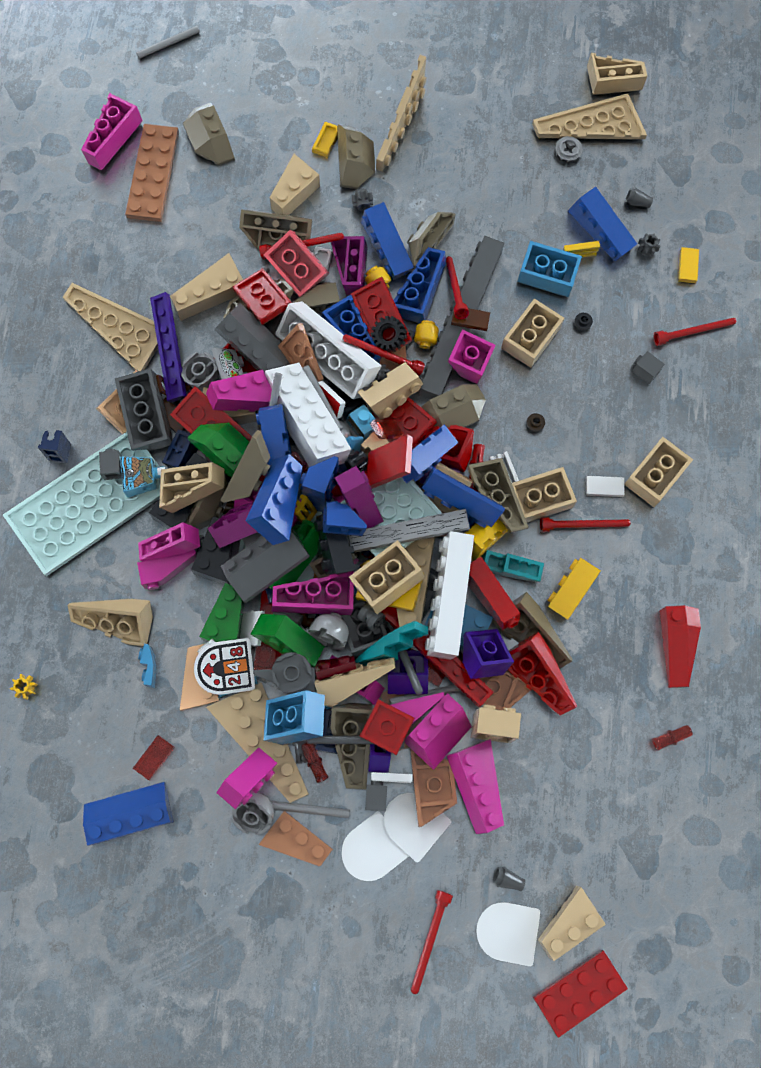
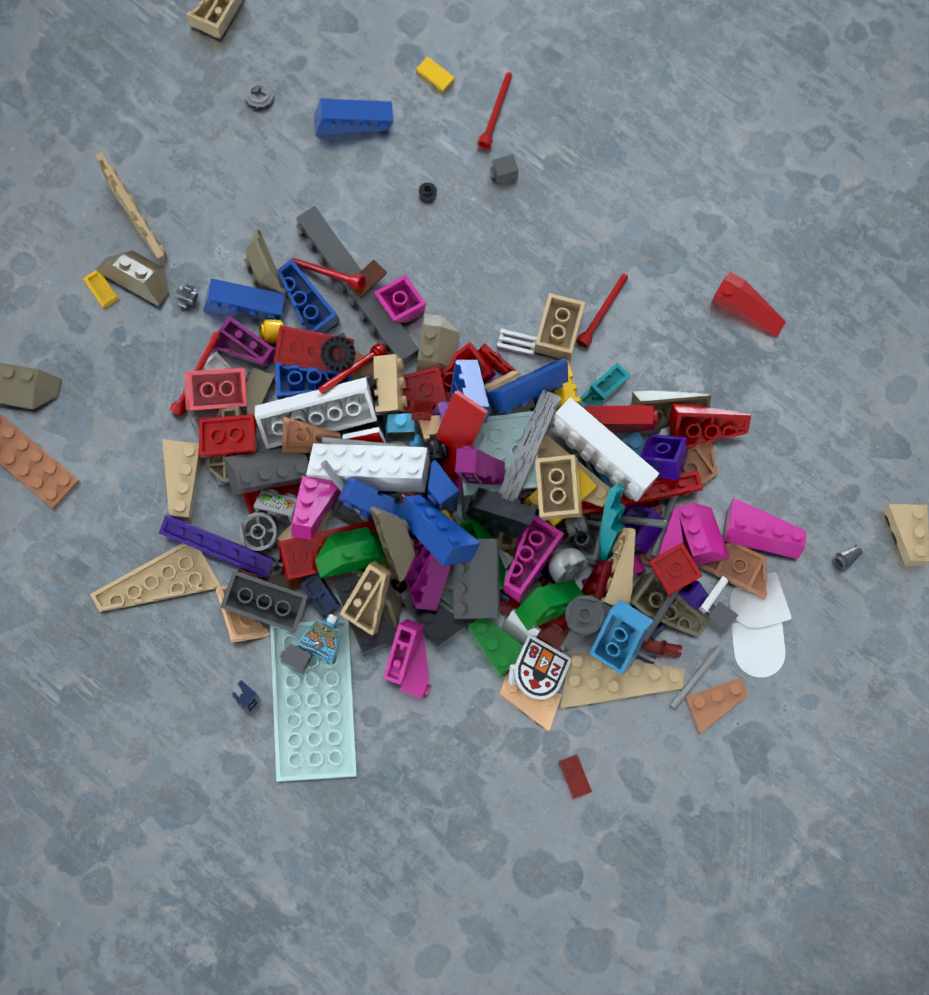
camera: 55 degrees left, 0 degrees up
yellow gear [10,674,38,700] -> none
tan wedge [68,599,153,646] -> none
blue slope [83,782,174,846] -> none
dark azure slope [138,643,157,688] -> none
dark pink wedge [216,747,277,809] -> none
light grey cylinder [232,792,274,835] -> none
dark tan wedge [239,209,313,249] -> none
tan wedge [270,154,320,215] -> none
blue slope [323,501,367,536] -> none
red piece [411,890,453,994] -> none
yellow head [414,320,439,349] -> none
dark tan wedge [467,458,529,533] -> none
tan brick [471,705,521,743] -> none
white sticker [476,902,540,966] -> none
tan brick [501,299,565,368] -> none
dark azure brick [517,241,582,297] -> none
dark brown plate [526,413,545,432] -> none
tan wing [532,93,647,139] -> none
yellow wedge [547,557,601,620] -> none
yellow tile [563,241,600,258] -> none
white tile [585,476,625,497] -> none
tan brick [624,437,693,507] -> none
dark grey cone [625,188,653,208] -> none
dark grey gear [638,233,661,256] -> none
clear red axle [652,725,693,751] -> none

